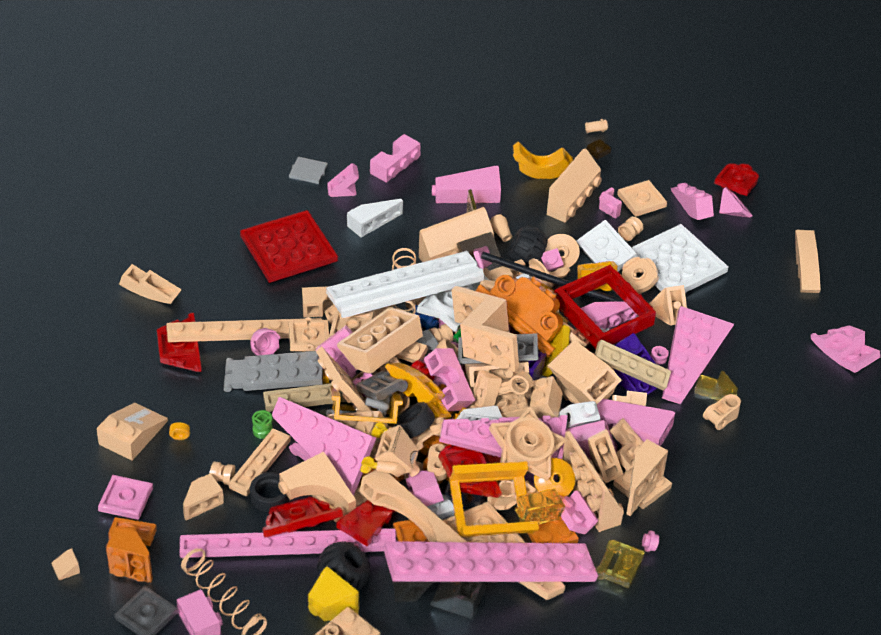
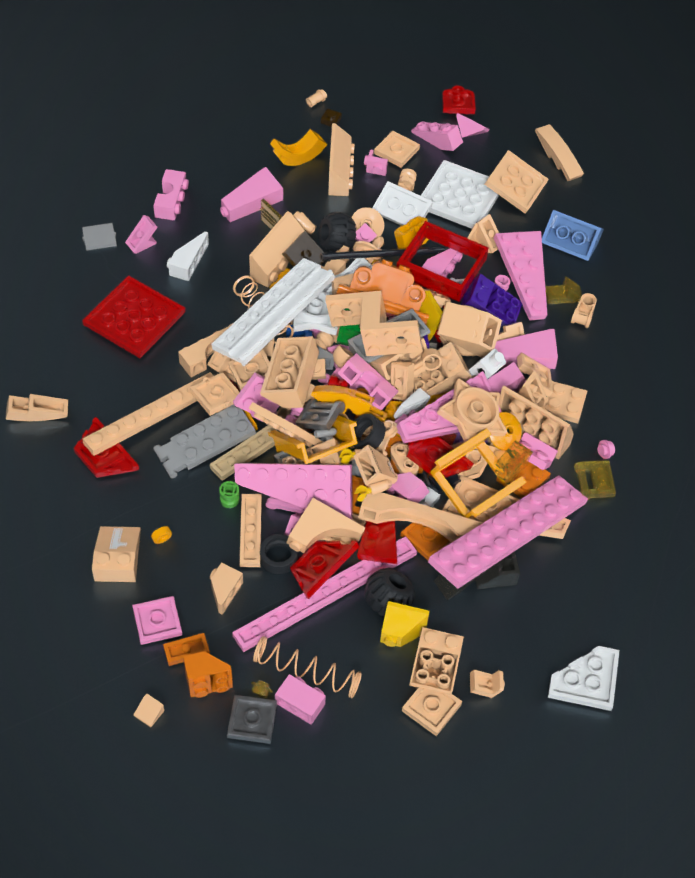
camera: 30 degrees left, 10 degrees up
light nougat wheel [210,461,235,485] -> none
bright pink hair [250,328,281,356] -> none
bright pink slope [473,246,492,269] -> none
tan plate [594,340,671,390] -> none
light nougat plate [620,257,659,294] -> none
light nougat slope [627,439,668,516] -> none
bright pink slope [811,325,880,373] -> none
none -> clear yellow plate [251,680,273,698]
none -> light nougat plate [484,150,549,214]
none -> medium blue slope [542,210,604,261]

